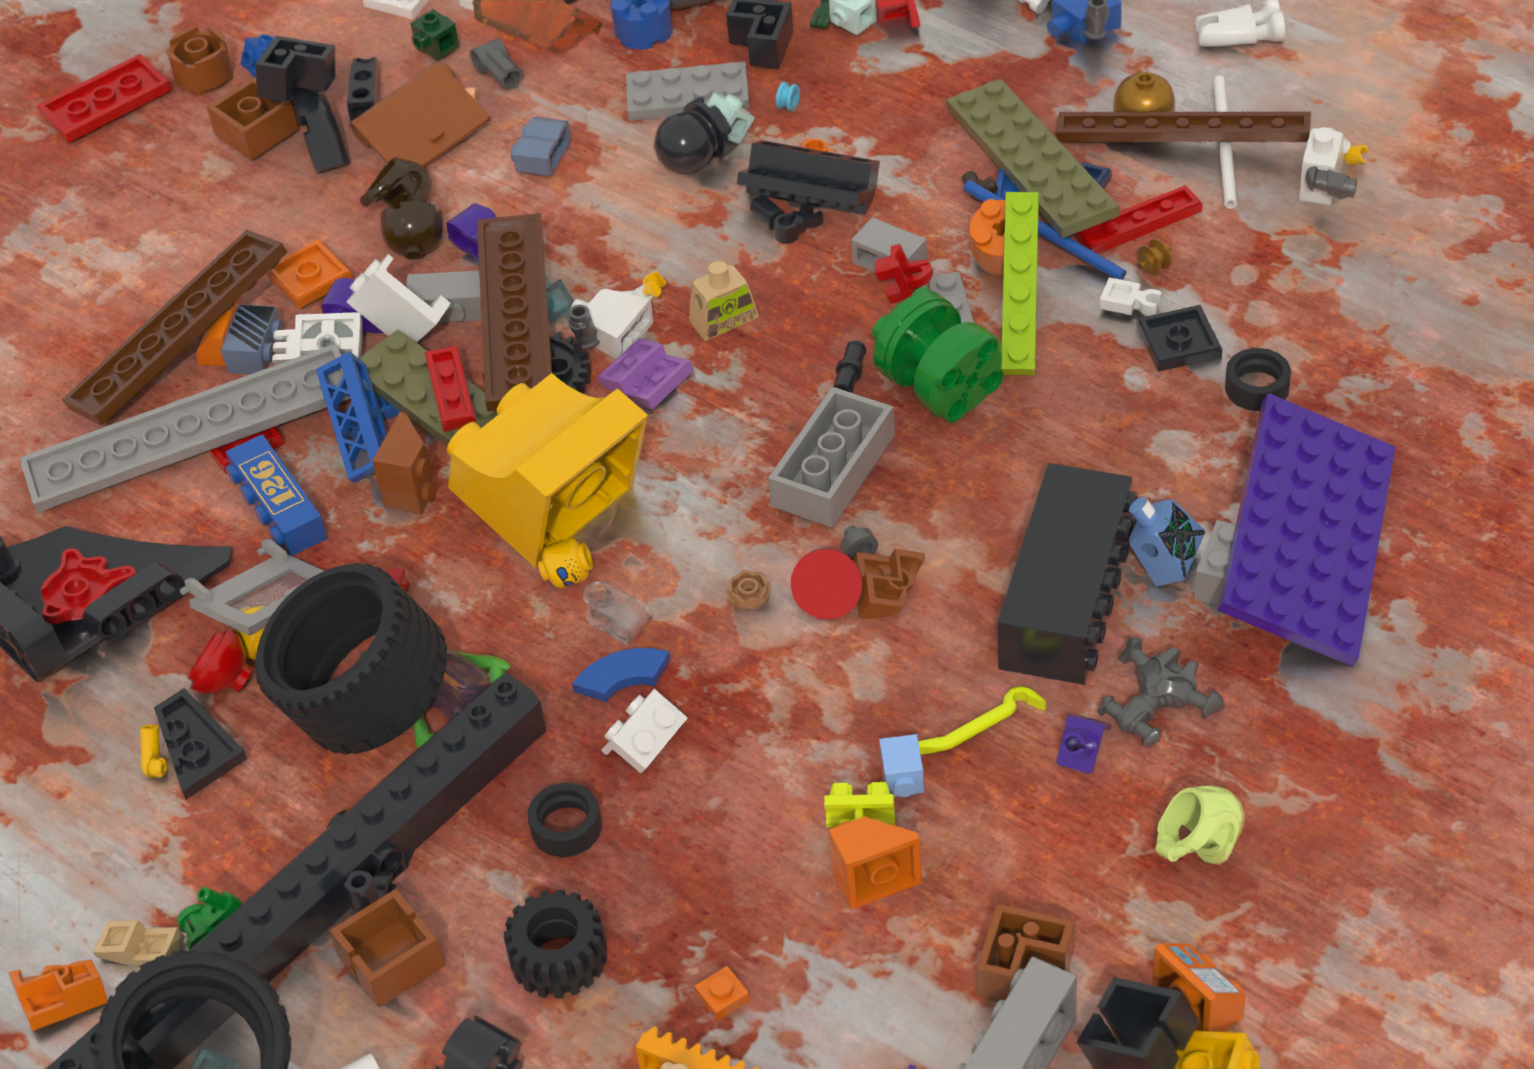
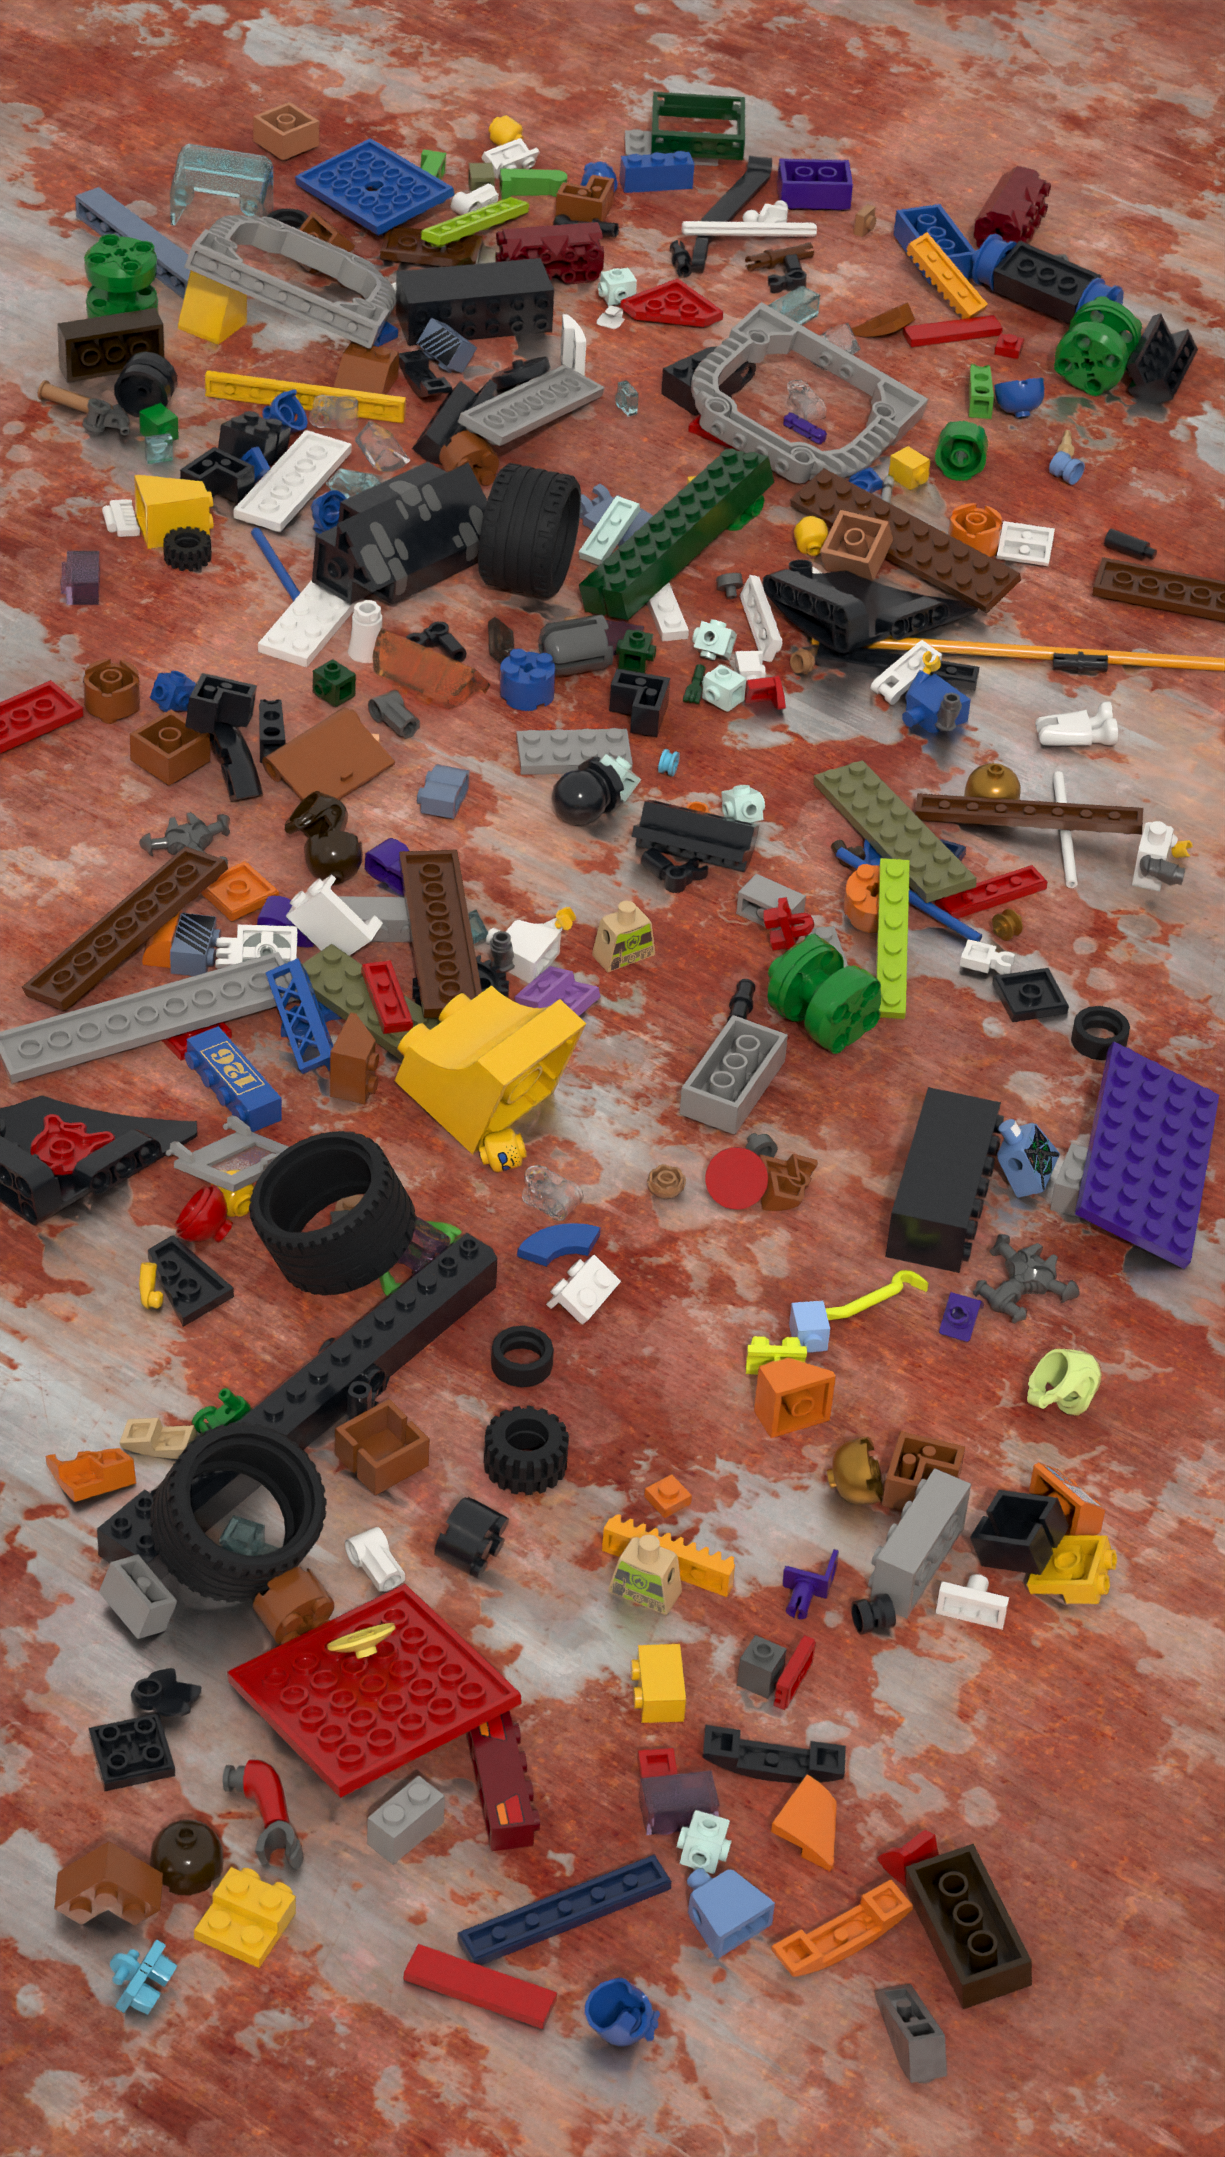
camera: 10 degrees left, 5 degrees down
none -> dark grey piece [139,812,231,866]
none -> light aqua brick [721,785,765,824]
none -> pearl gold cylinder [827,1436,884,1505]

